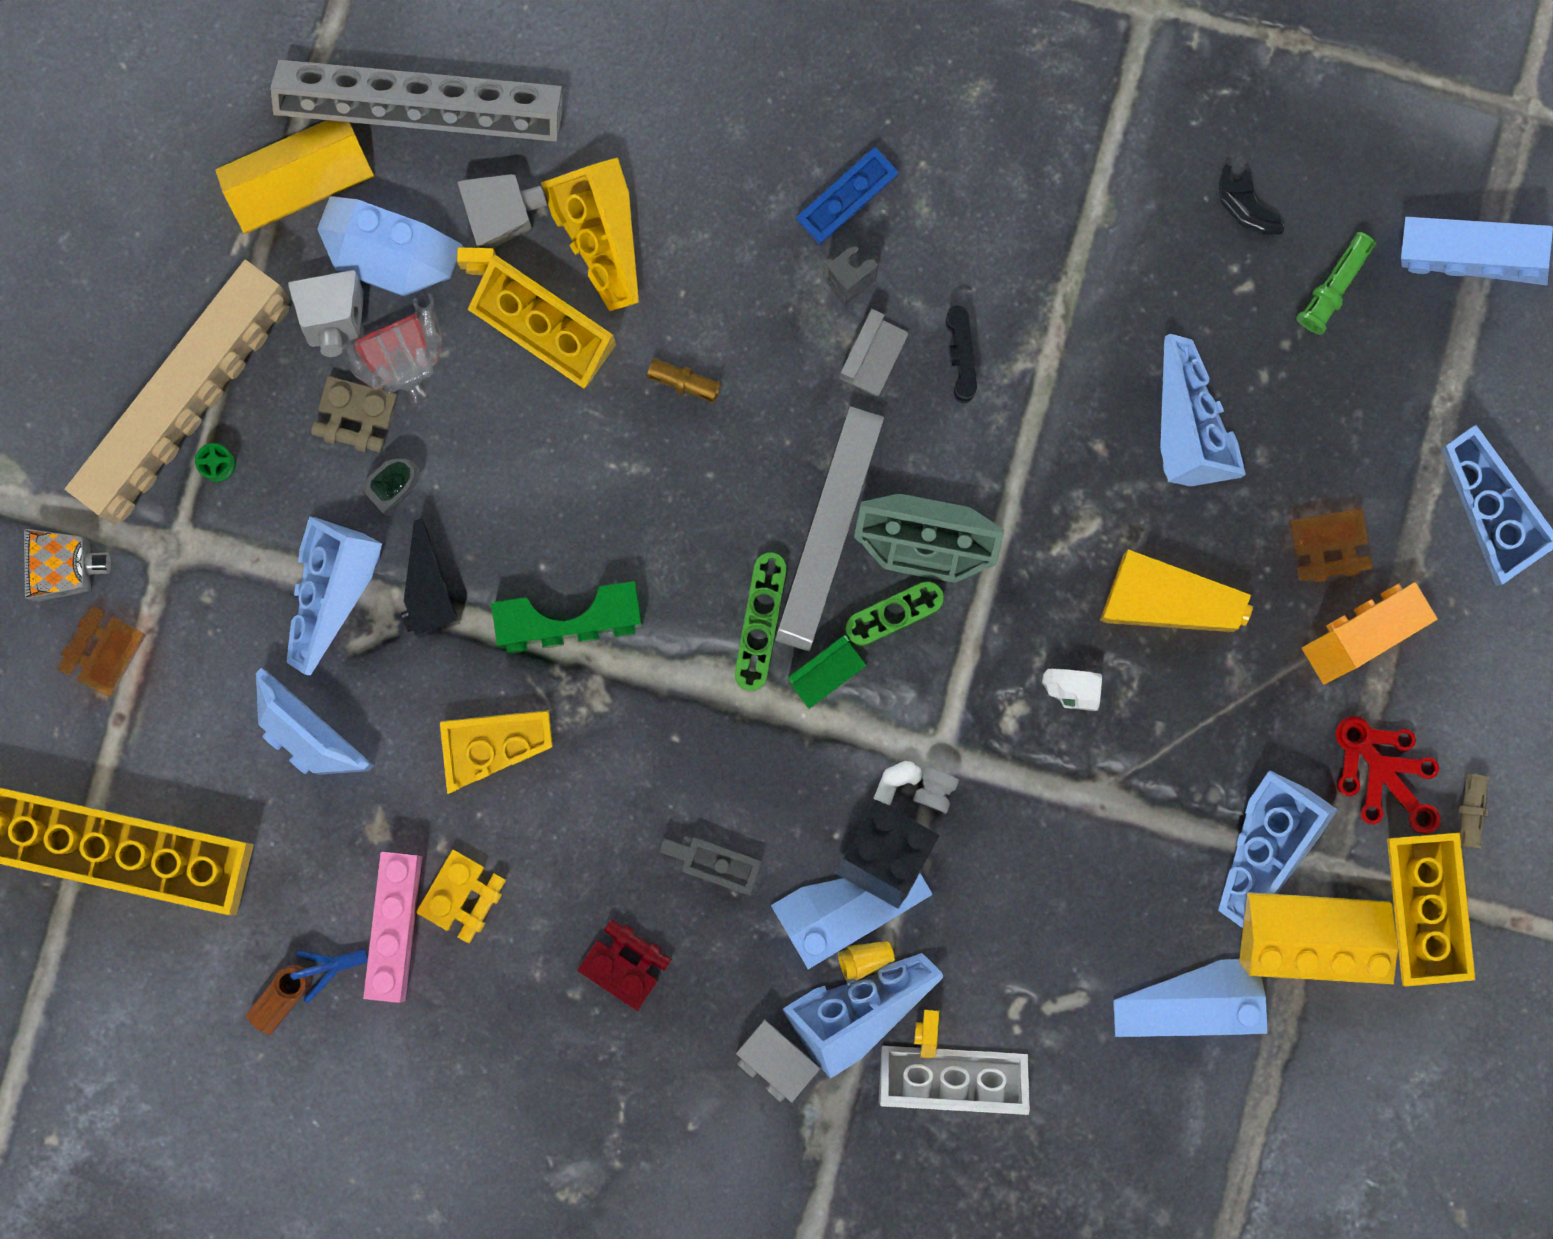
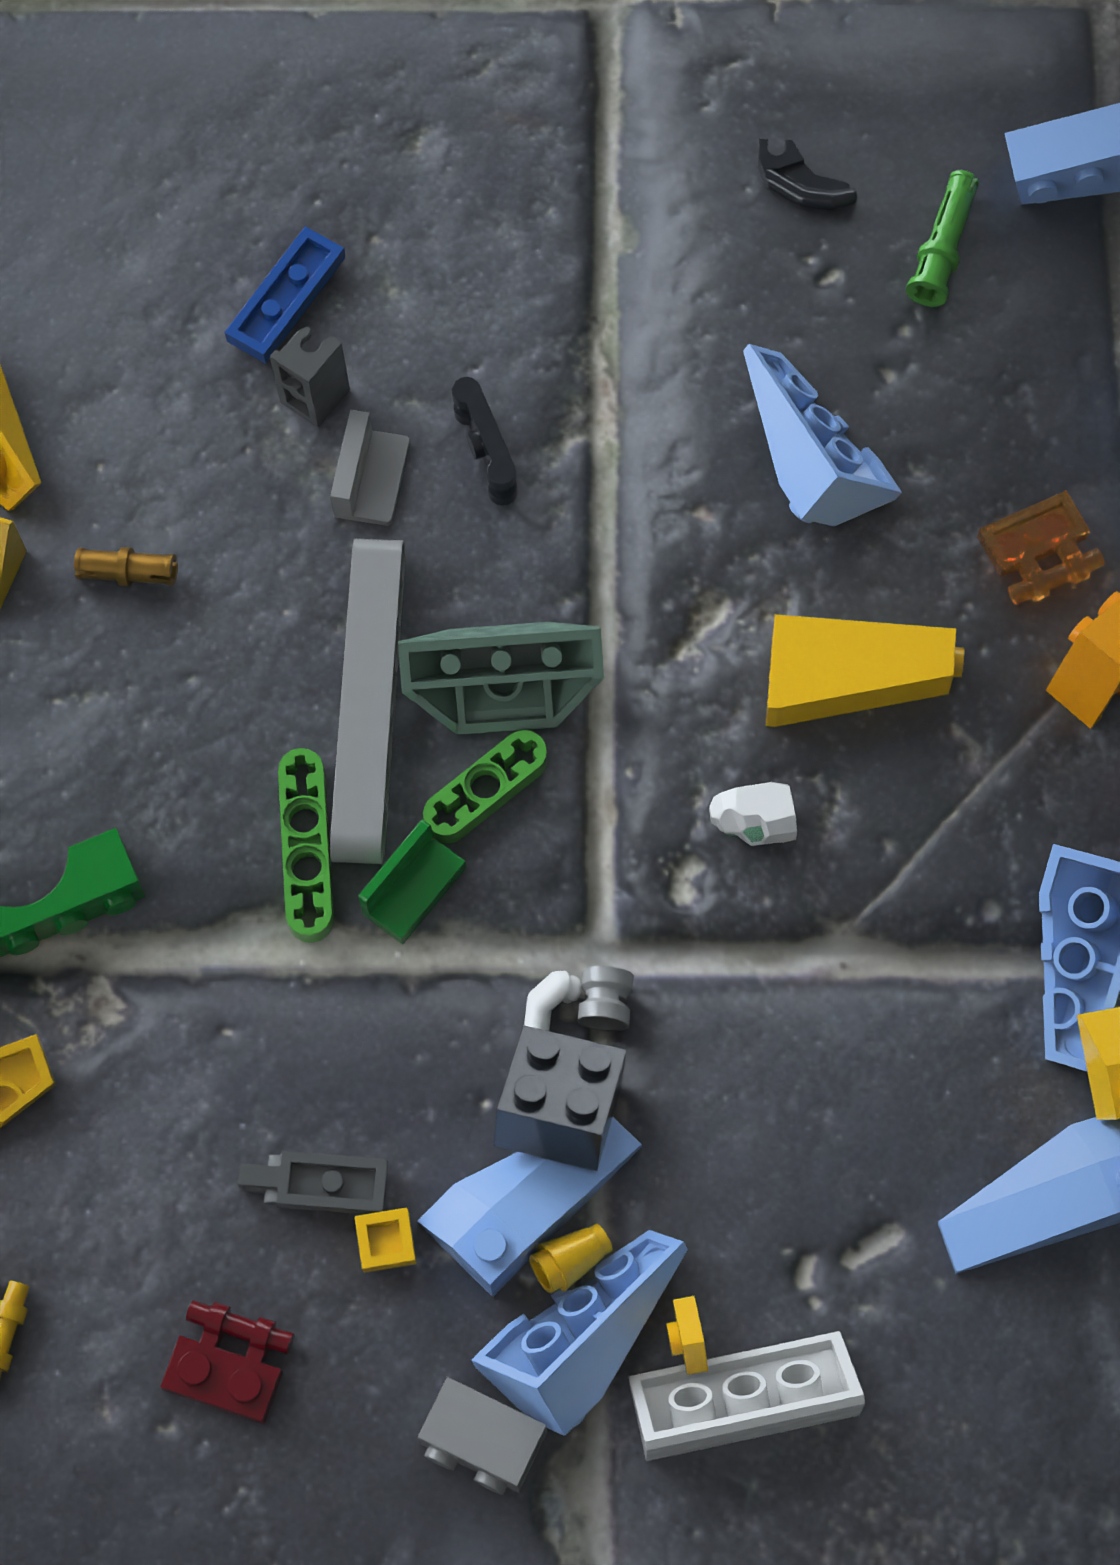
camera: 10 degrees left, 15 degrees down
none -> yellow plate [354,1207,417,1273]

